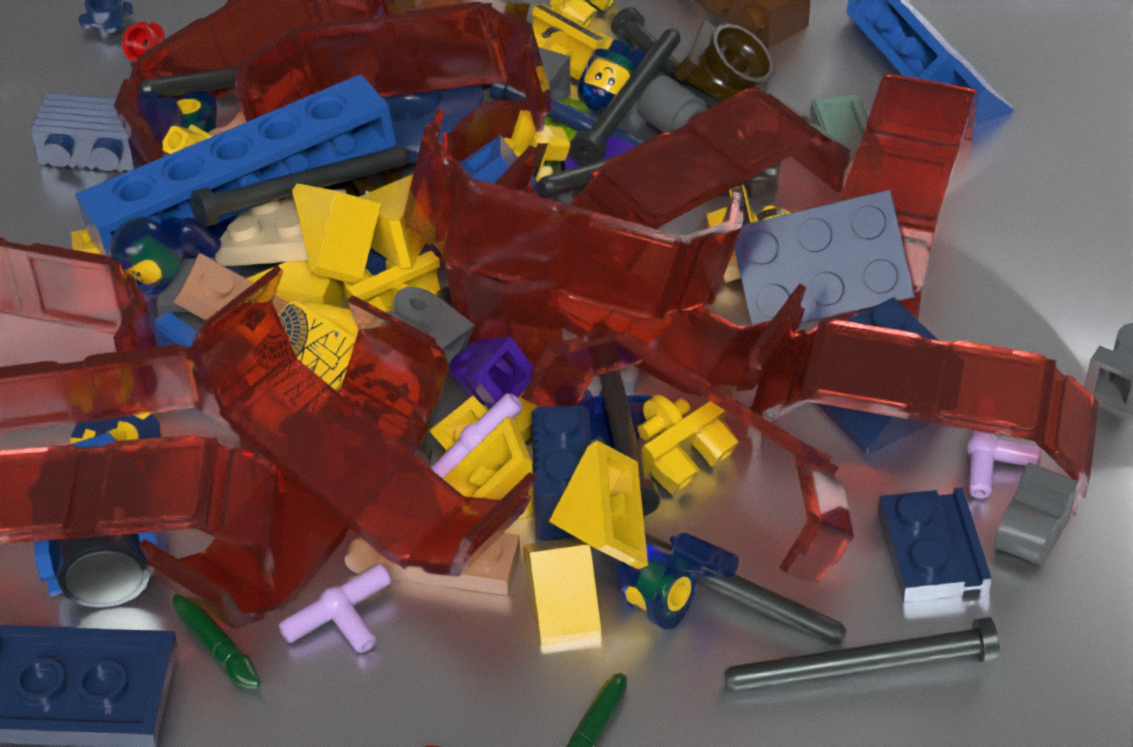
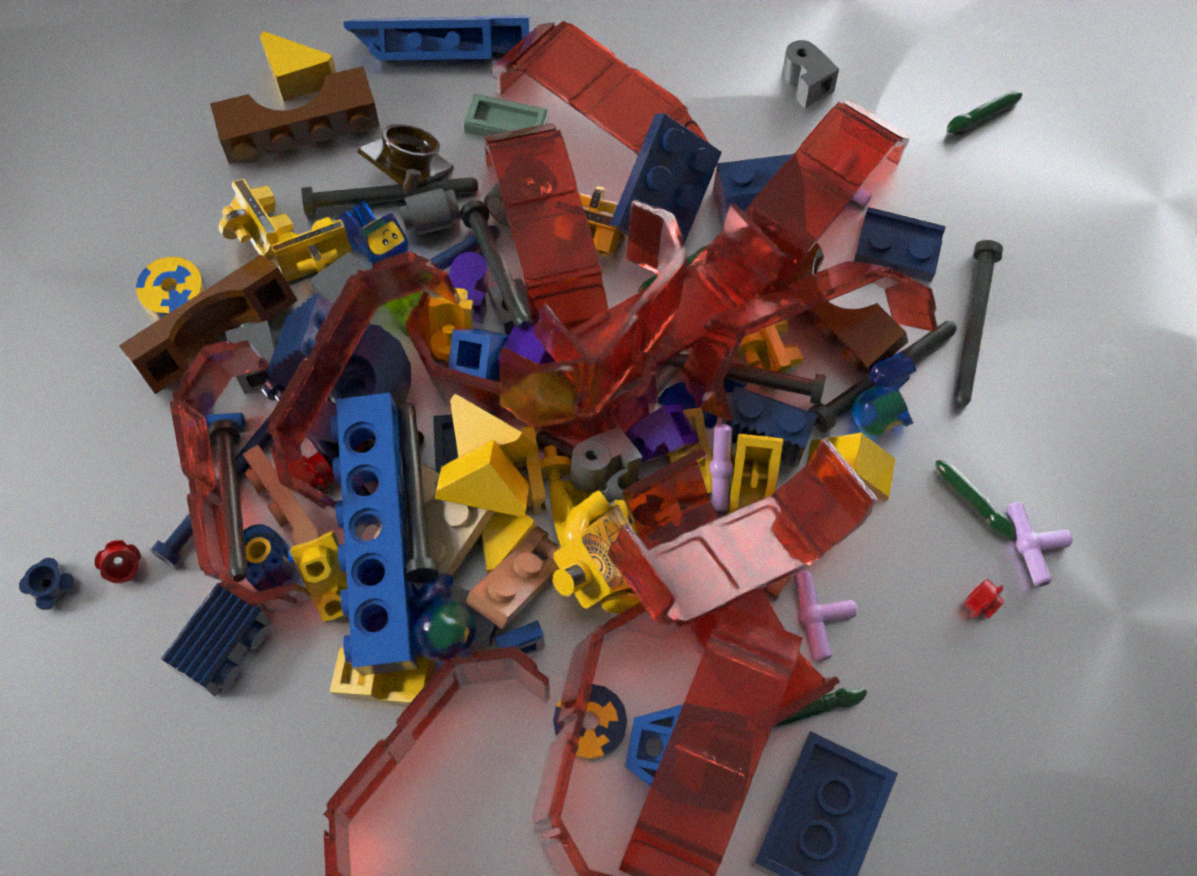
camera: 70 degrees left, 20 degrees up
yellow slope [549,440,648,570] -> none
pearl dark grey bar [569,29,681,166] -> none
dark grey leg [994,462,1079,566] -> none
none -> reddish brown arch [756,218,909,374]

